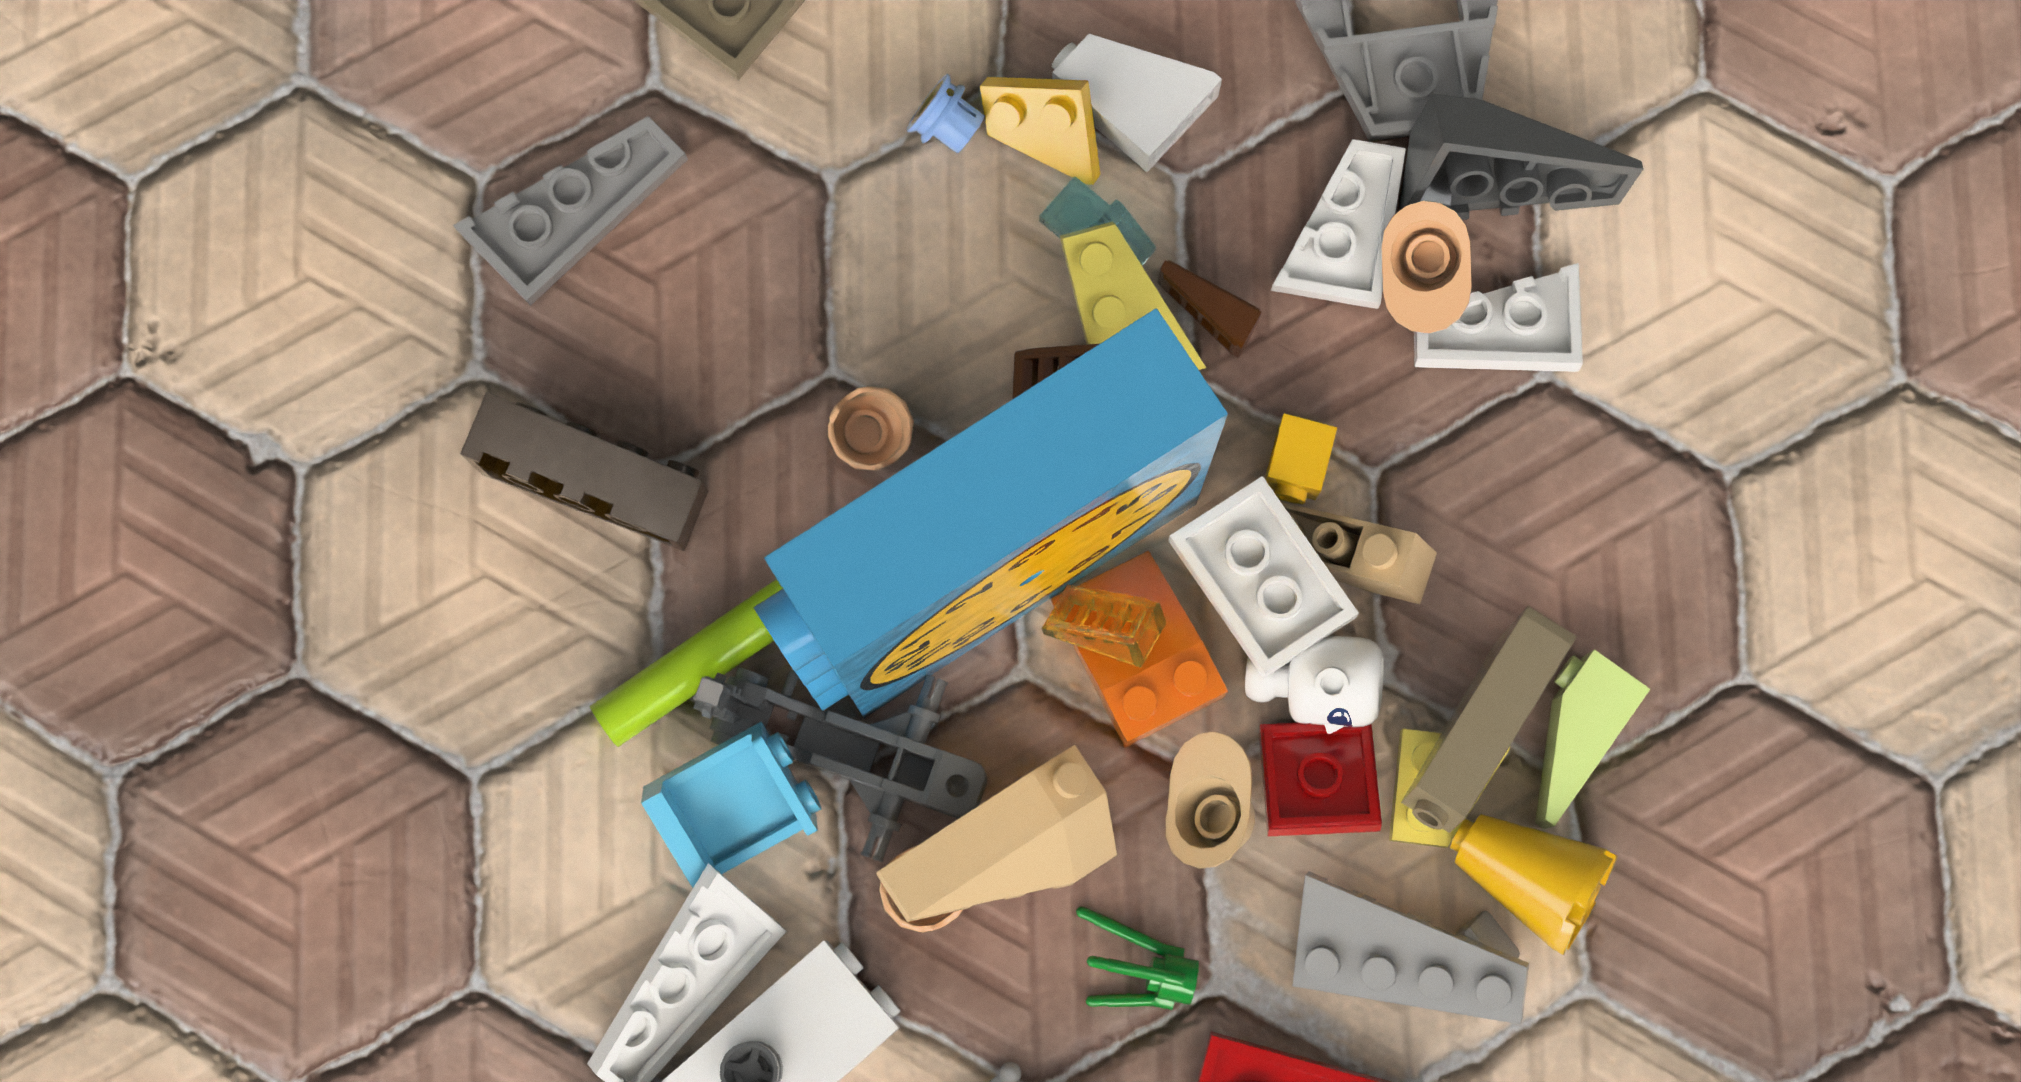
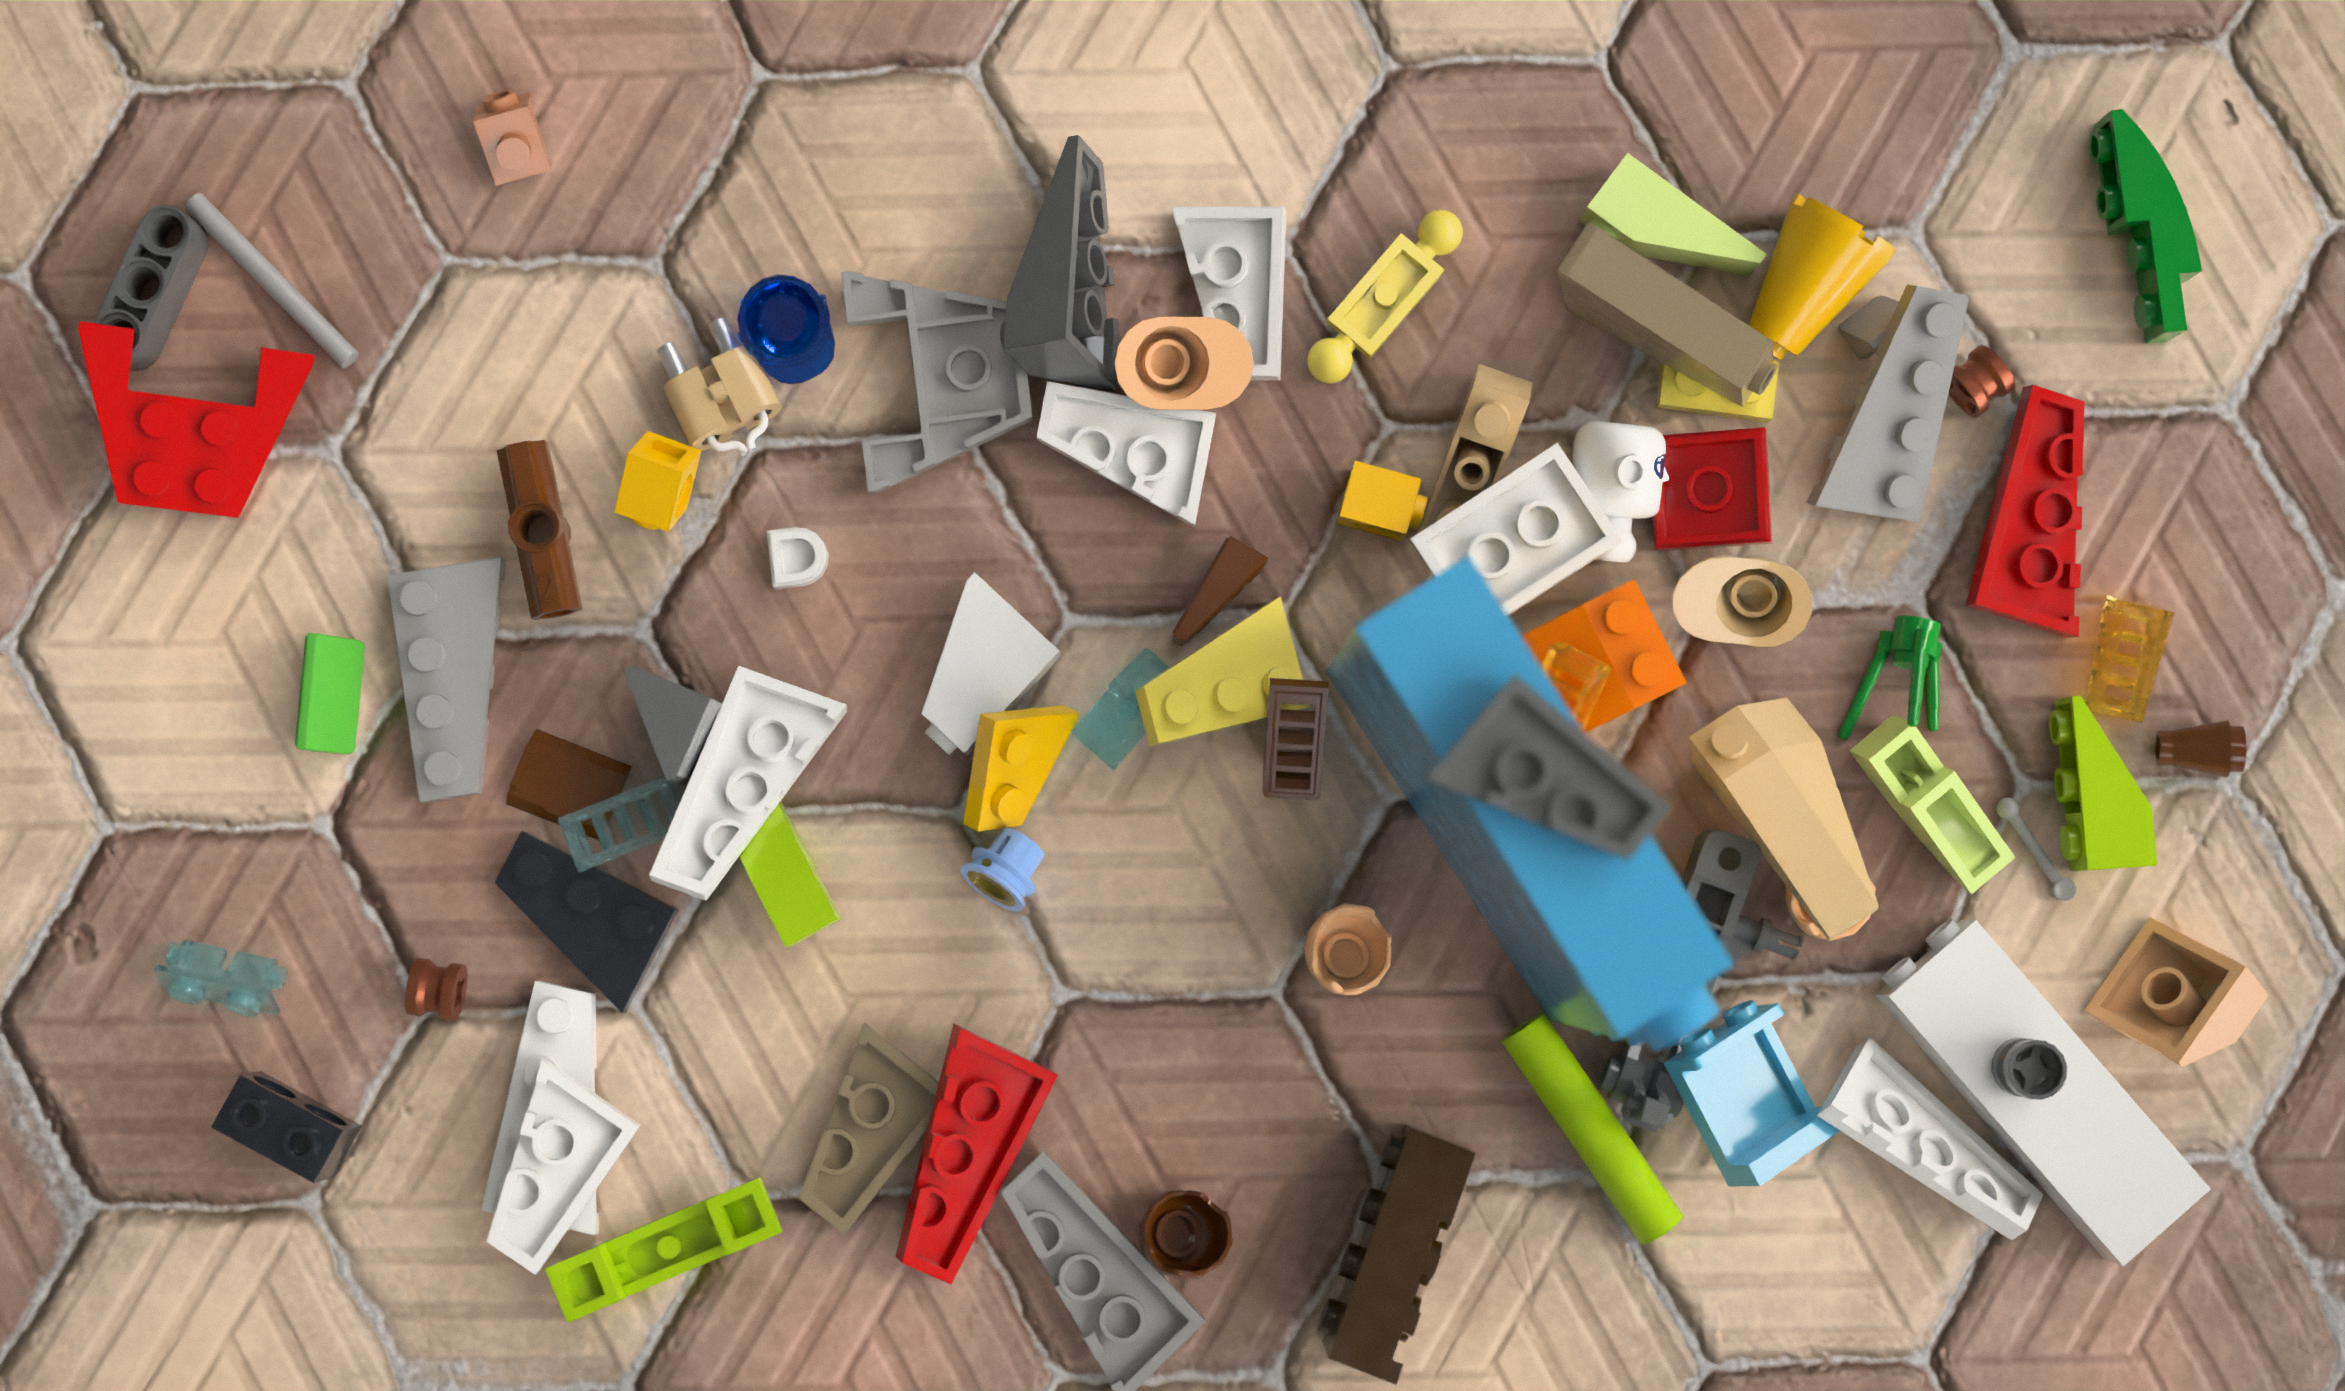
camera: 95 degrees left, 5 degrees up
none -> red wing [895,1023,1058,1285]
none -> reddish brown hair [1139,1190,1233,1279]
none -> light yellow plate [1307,210,1463,384]
none -> dark grey wing [1425,674,1672,860]
none -> yellowish green slope [1849,715,2015,894]
none -> copper wheel [1948,345,2016,418]

